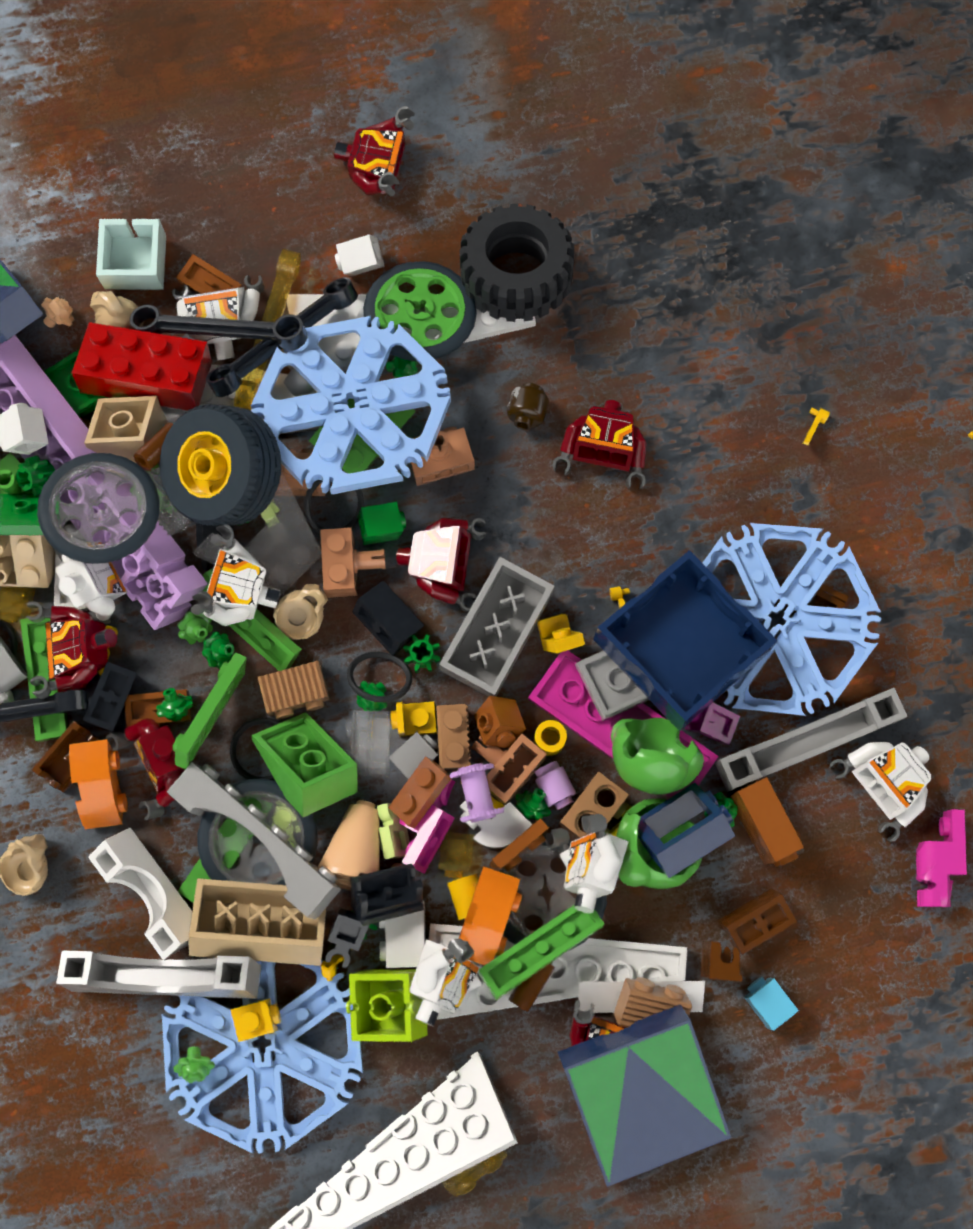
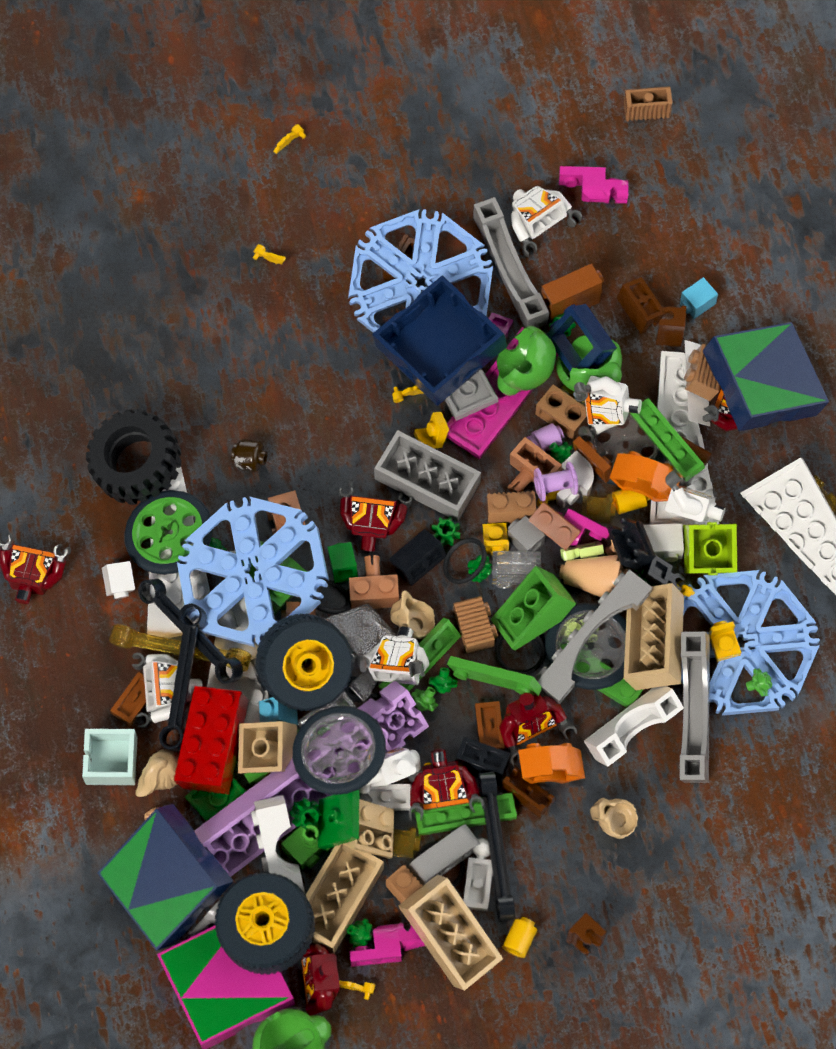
camera: 90 degrees left, 10 degrees down
reddish brown cylinder [133,422,173,471] -> none
green plant [156,688,193,721] -> none
dark orange brick [474,696,526,748] -> none
yellow brick [534,720,567,756] -> none
dark red torso [552,400,647,490] -> none

